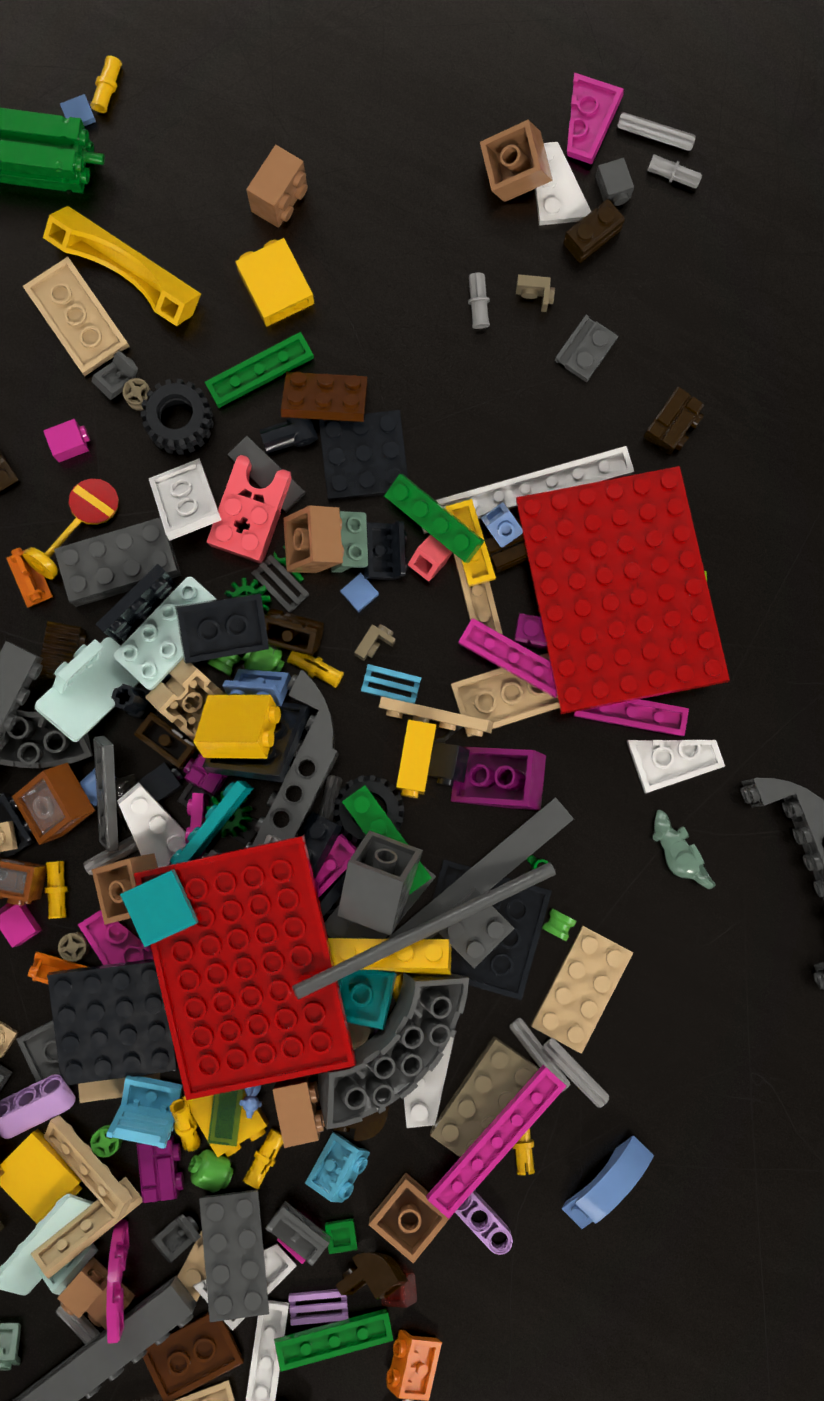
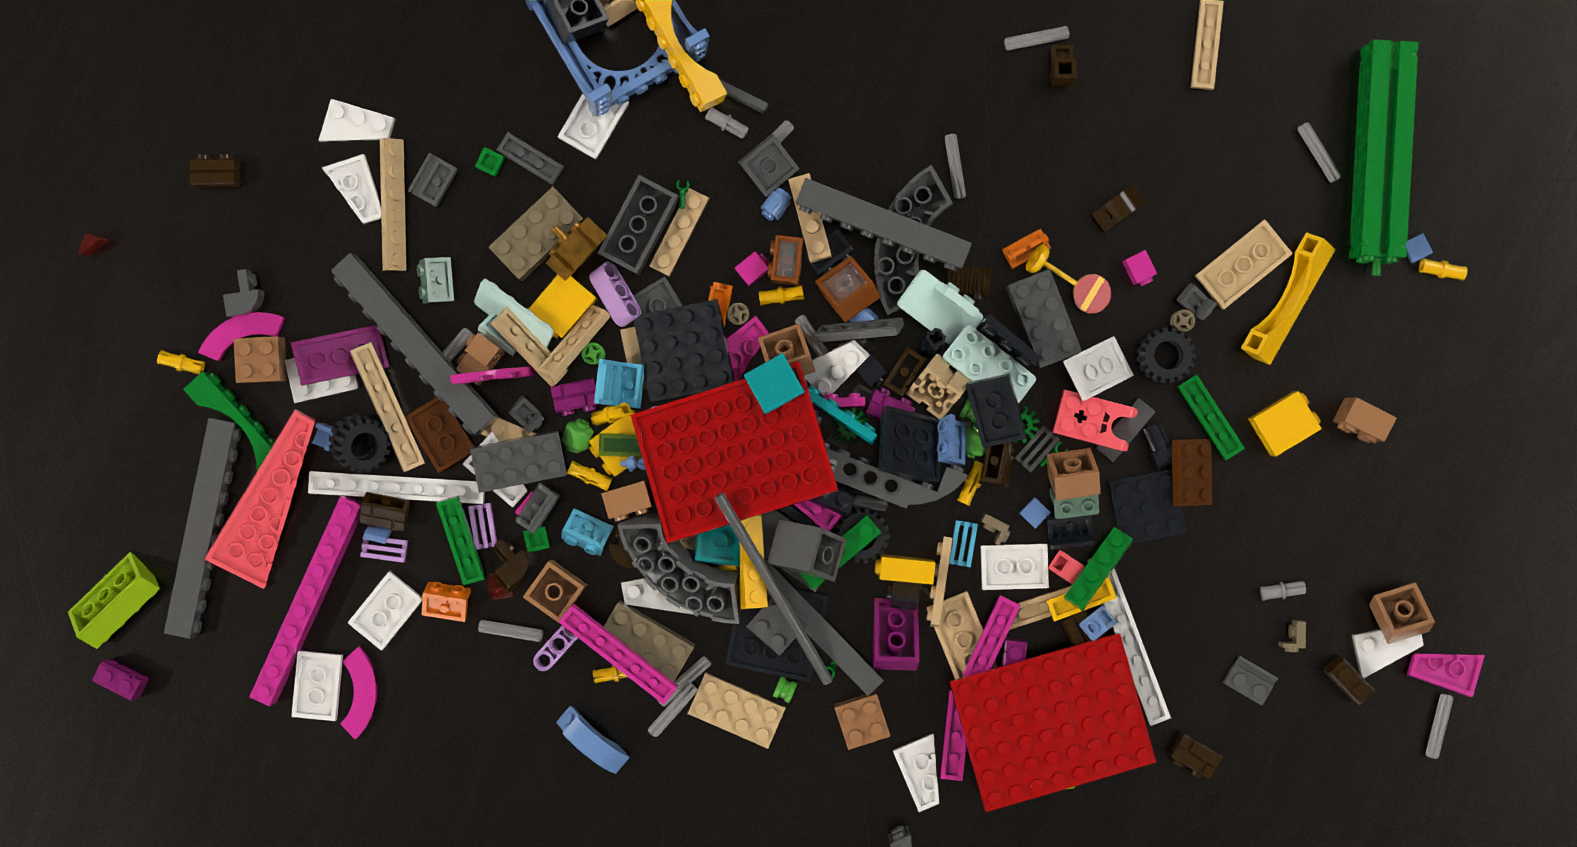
camera: 85 degrees right, 5 degrees up
yellow brick [194,695,281,759] -> none
dark grey brick [595,158,634,206] -> none
light grey axle [647,154,702,188] -> none
sand green animal [653,810,716,889] -> none
none -> light grey axle [478,620,543,642]
none -> medium nougat brick [834,691,890,750]
none -> white plate [980,544,1049,590]

